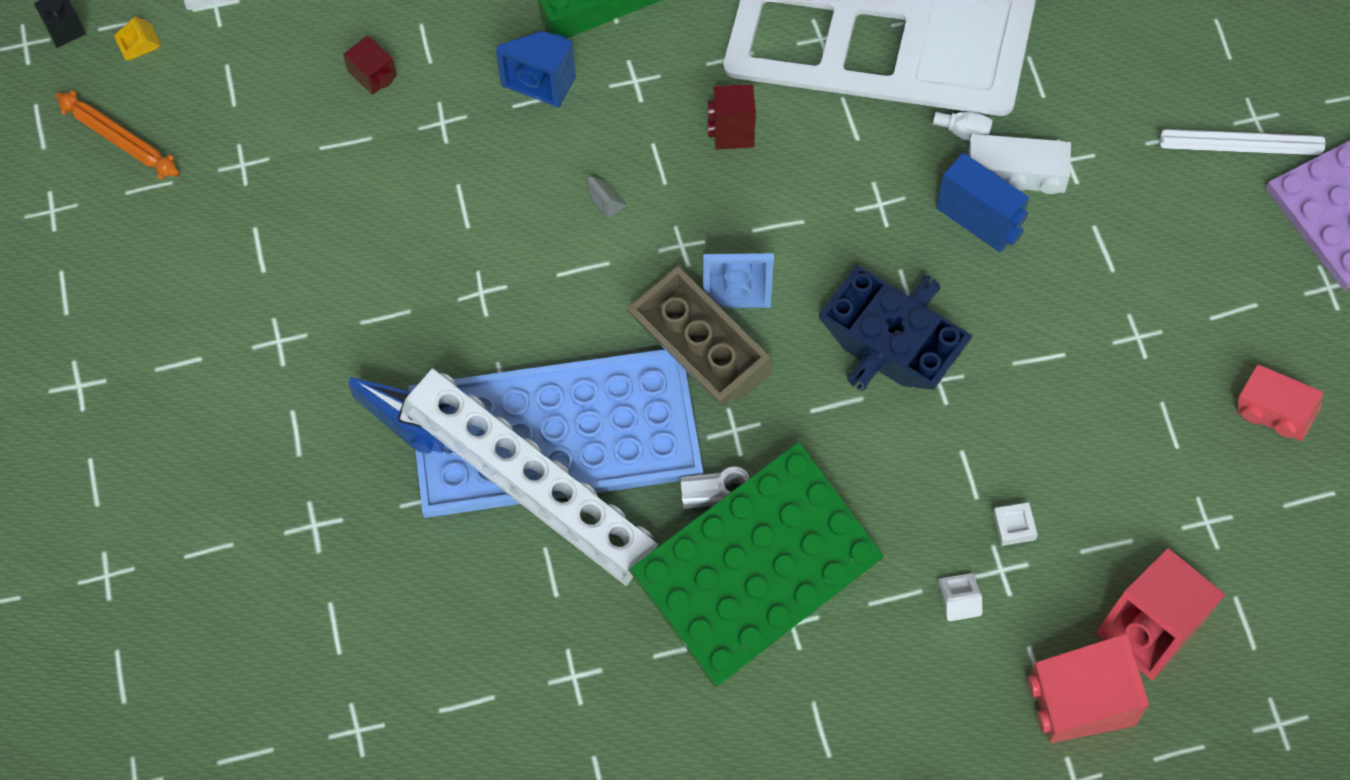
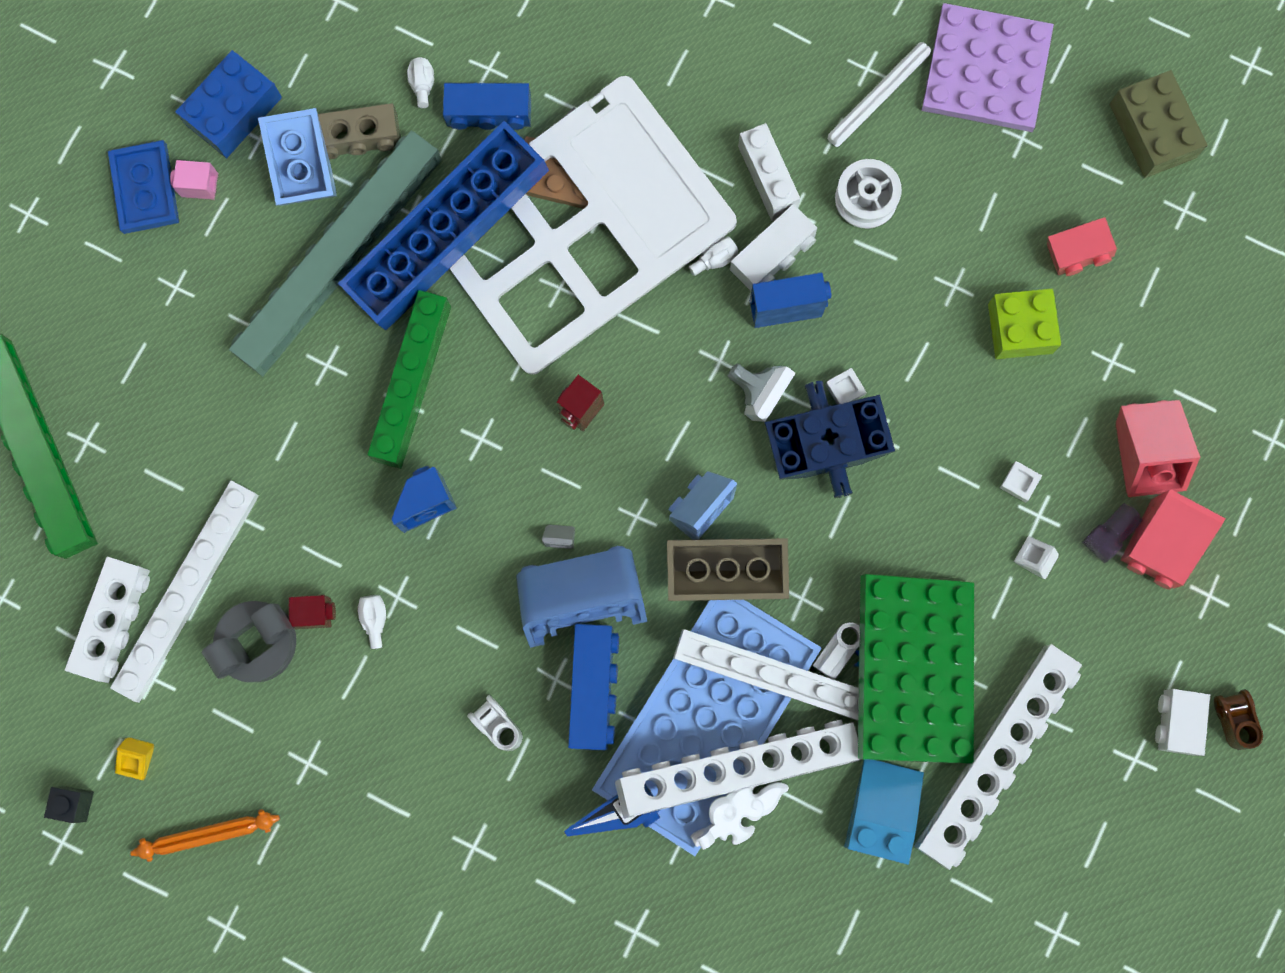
camera: 45 degrees left, 15 degrees up
none -> dark grey piece [201,601,296,682]
none -> white piece [358,595,386,649]
none -> white piece [467,695,523,751]
none -> medium blue windscreen [516,546,647,648]
none -> blue brick [568,624,619,750]
none -> white plate [673,629,859,720]
none -> white piece [690,782,789,850]
none -> piece [727,363,795,422]
none -> white brick [738,123,801,221]
none -> white plate [825,368,867,405]
none -> white wheel [835,159,902,229]
none -> dark azure slope [844,759,924,865]
none -> white brick [914,644,1082,870]
none -> lime brick [988,288,1061,359]
none -> clear purple piece [1082,503,1143,564]

